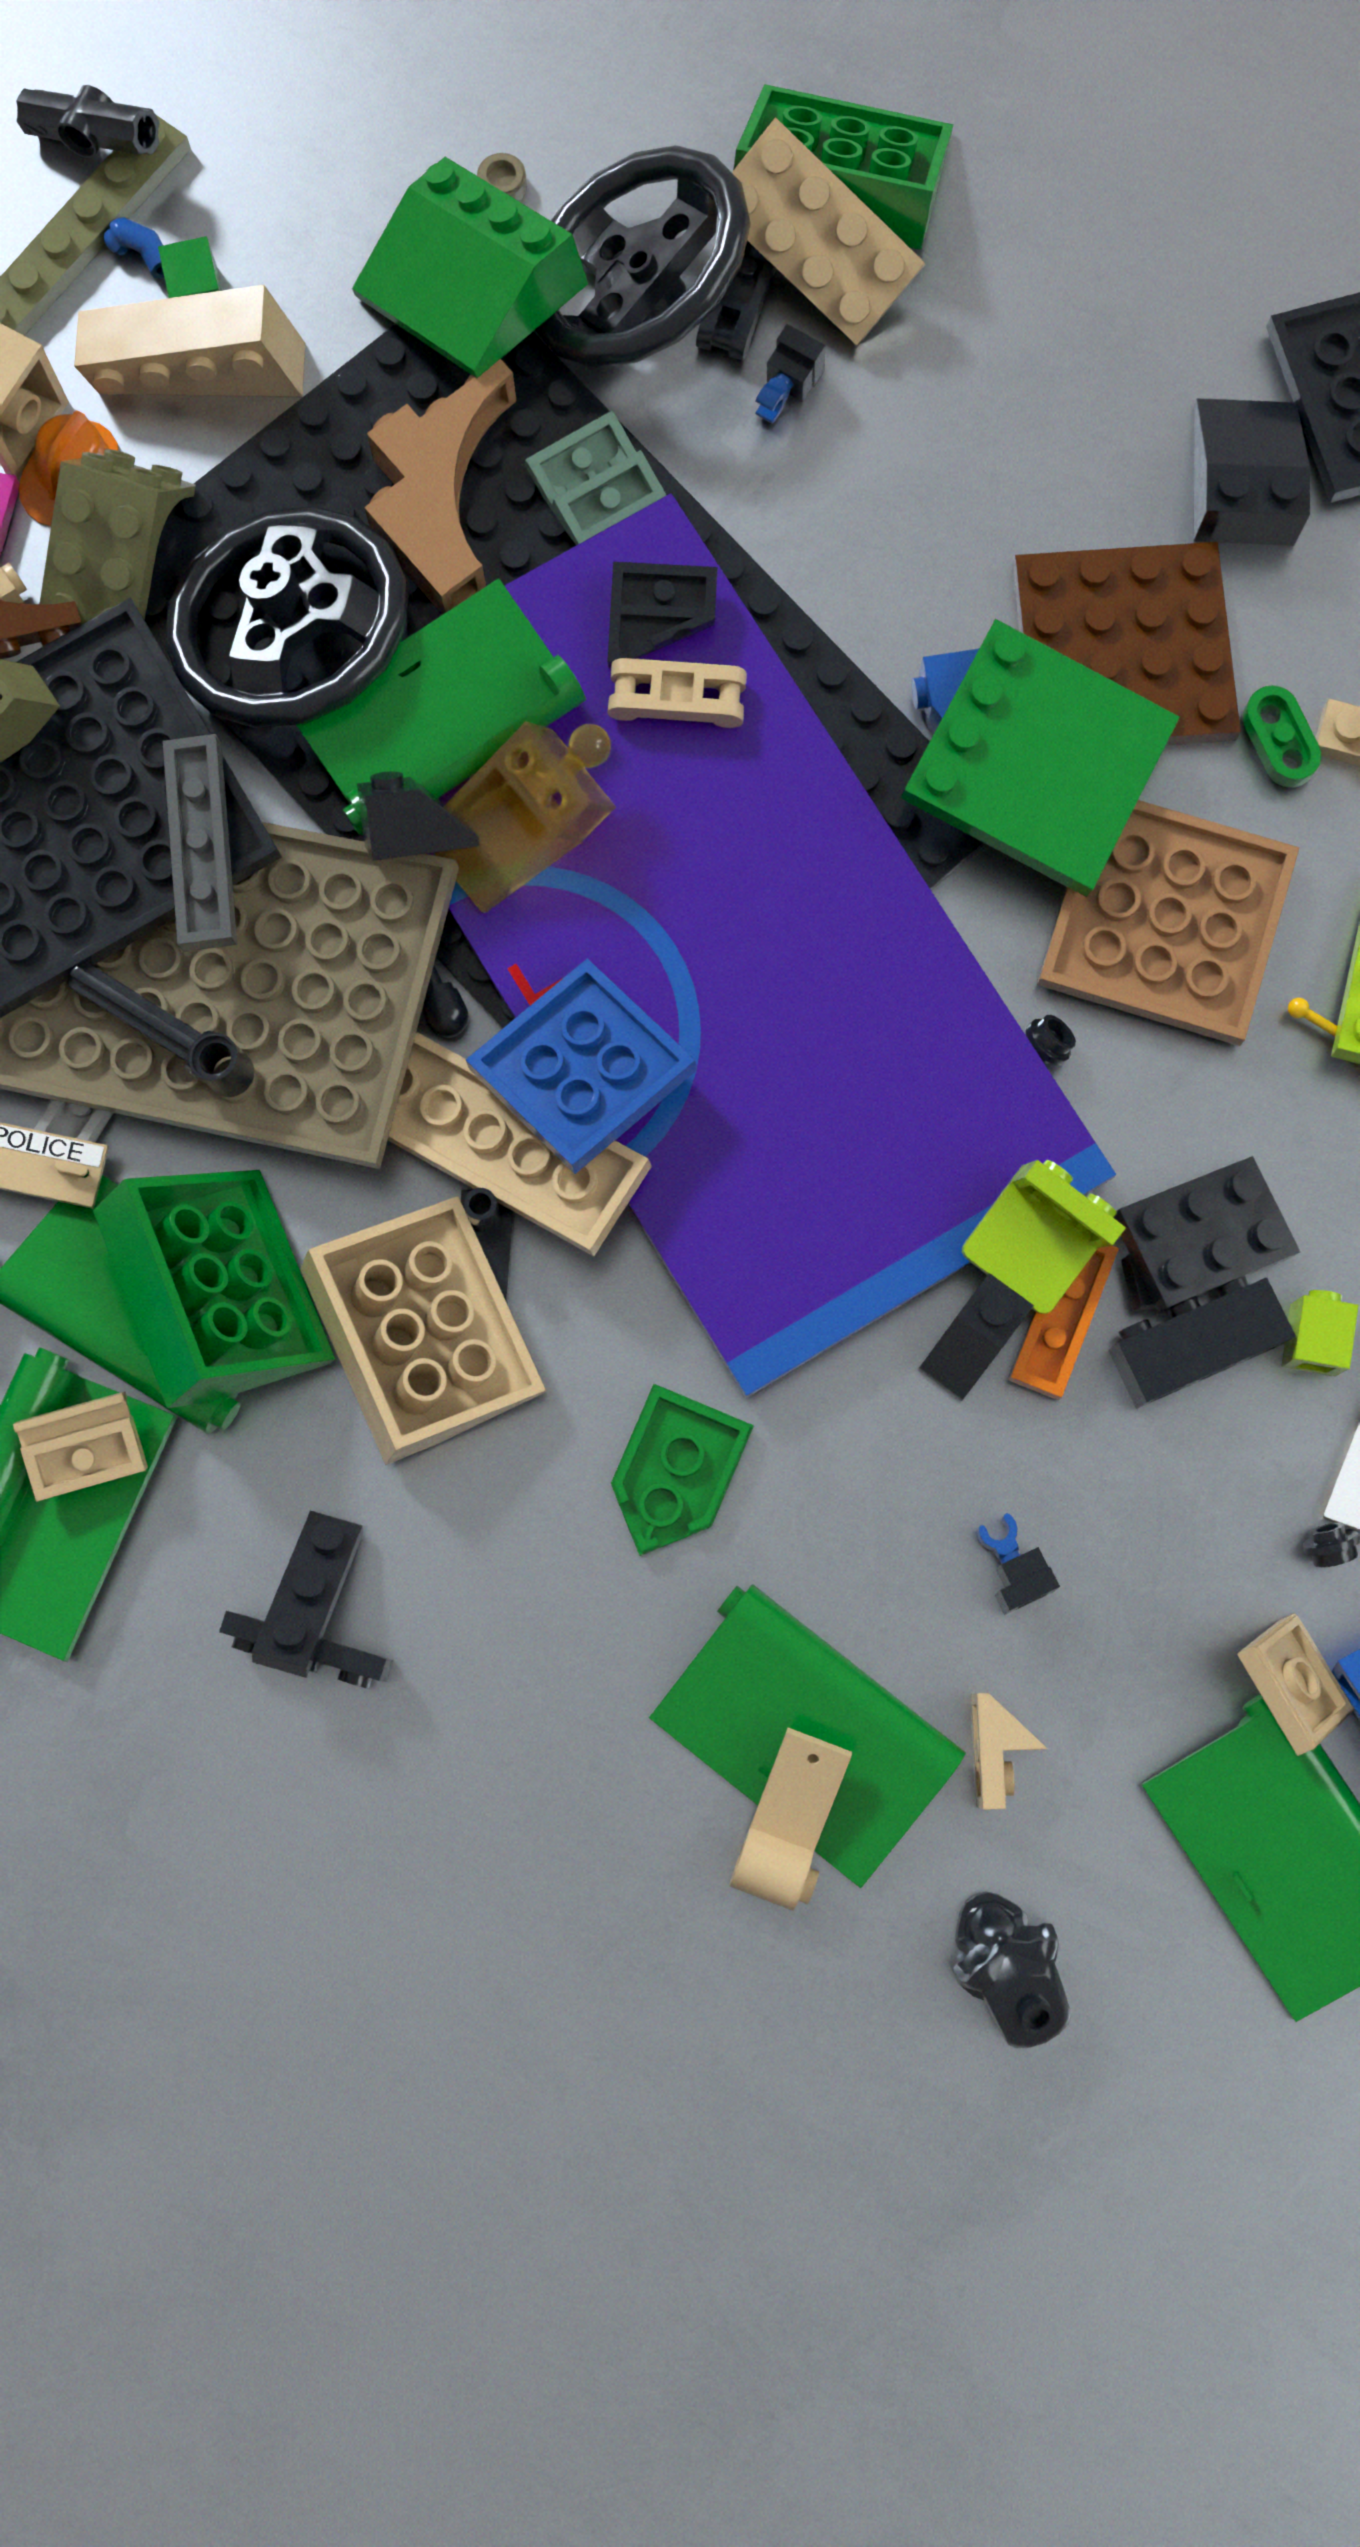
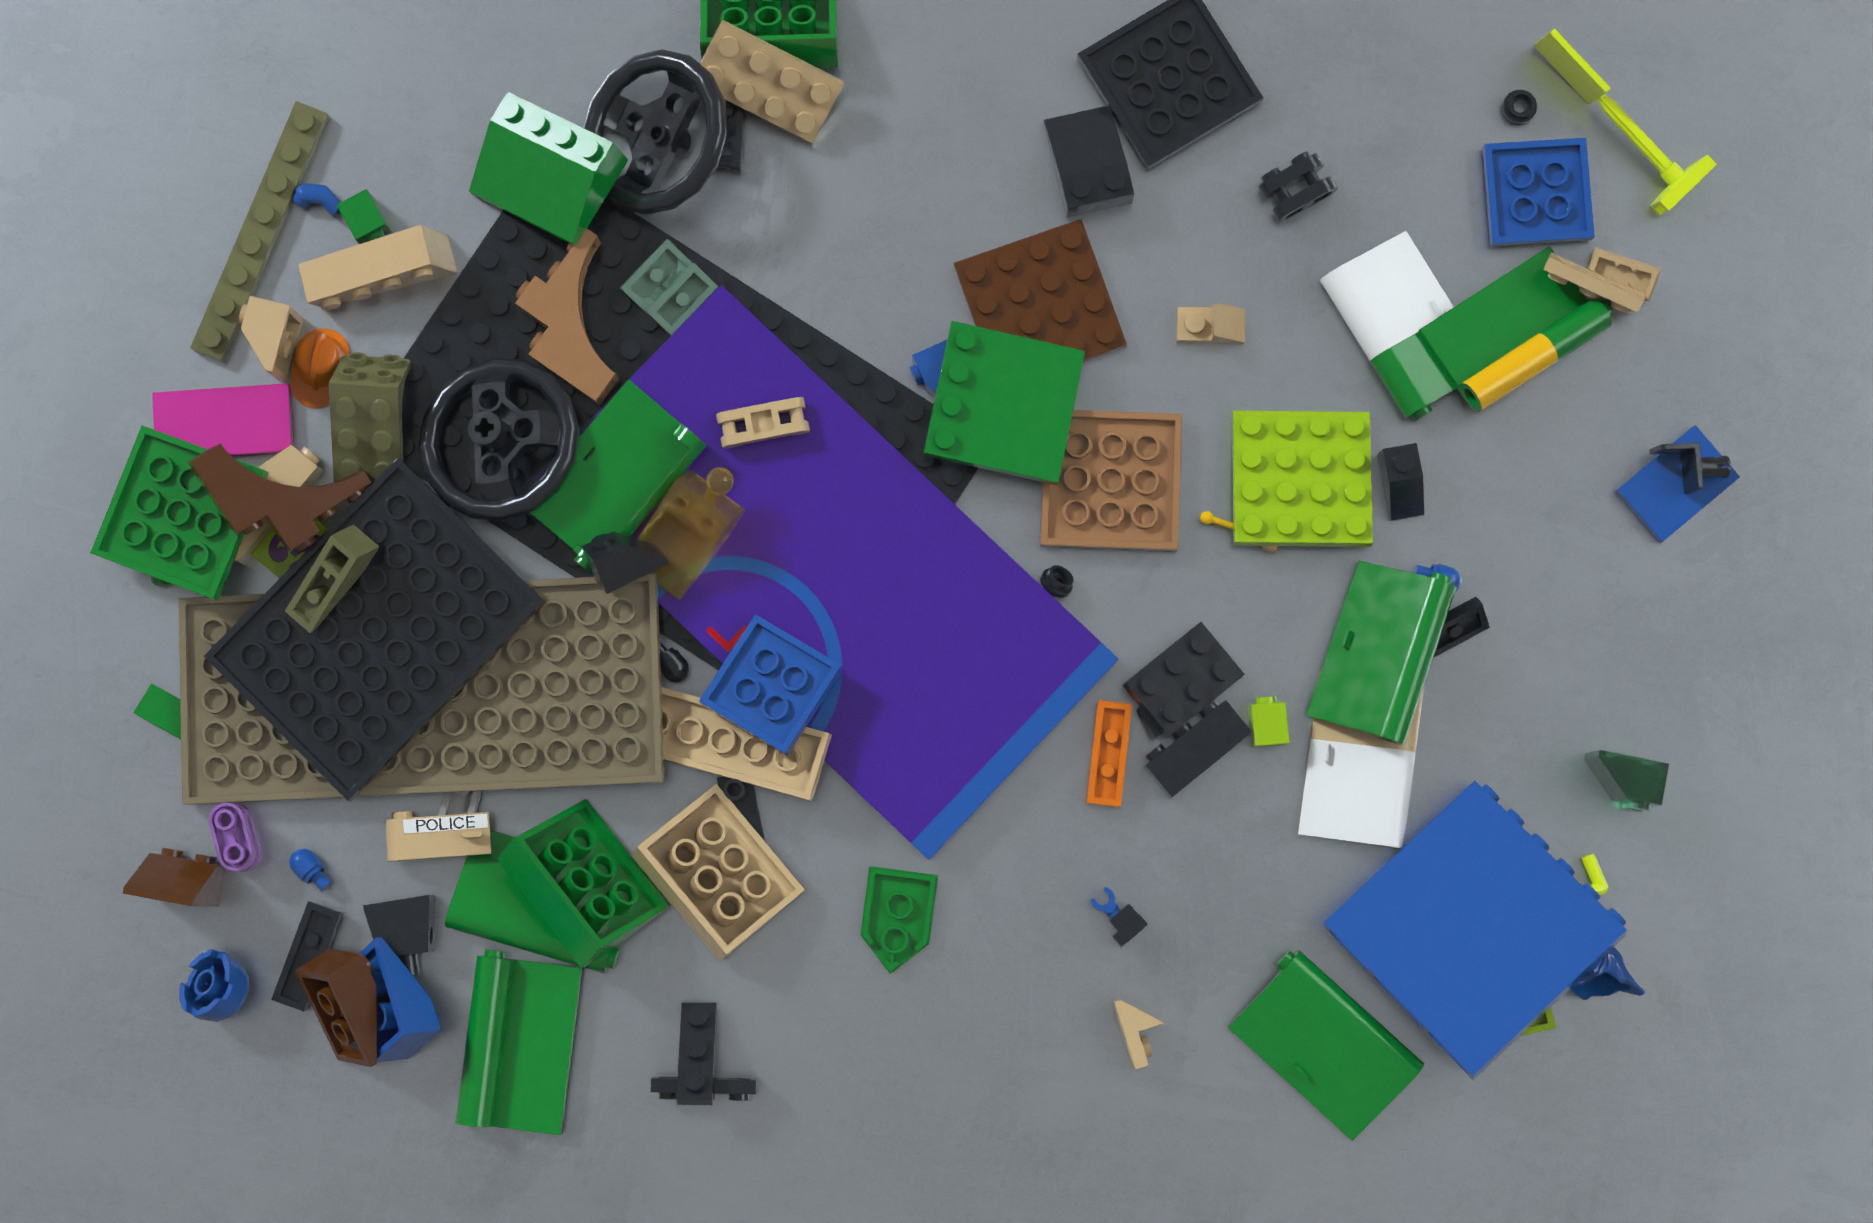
camera: 15 degrees left, 5 degrees up
tan plate [13,1391,148,1502] -> none
black piece [16,85,160,158] -> none
black axle [68,963,254,1097] -> none
dark grey plate [163,734,237,952] -> none
dark tan tile [477,153,527,201] -> none
black wing [607,562,718,667] -> none
green door [649,1584,966,1888] -> none
tan door [729,1728,852,1911] -> none
black piece [755,324,826,424] -> none
black slope [918,1273,1034,1401] -> none
black head [952,1892,1071,2048] -> none
lime bracket [962,1160,1126,1314] -> none
tan tile [1237,1613,1354,1756] -> none
green plate [1243,685,1321,787] -> none
black plate [1302,1523,1360,1567] -> none

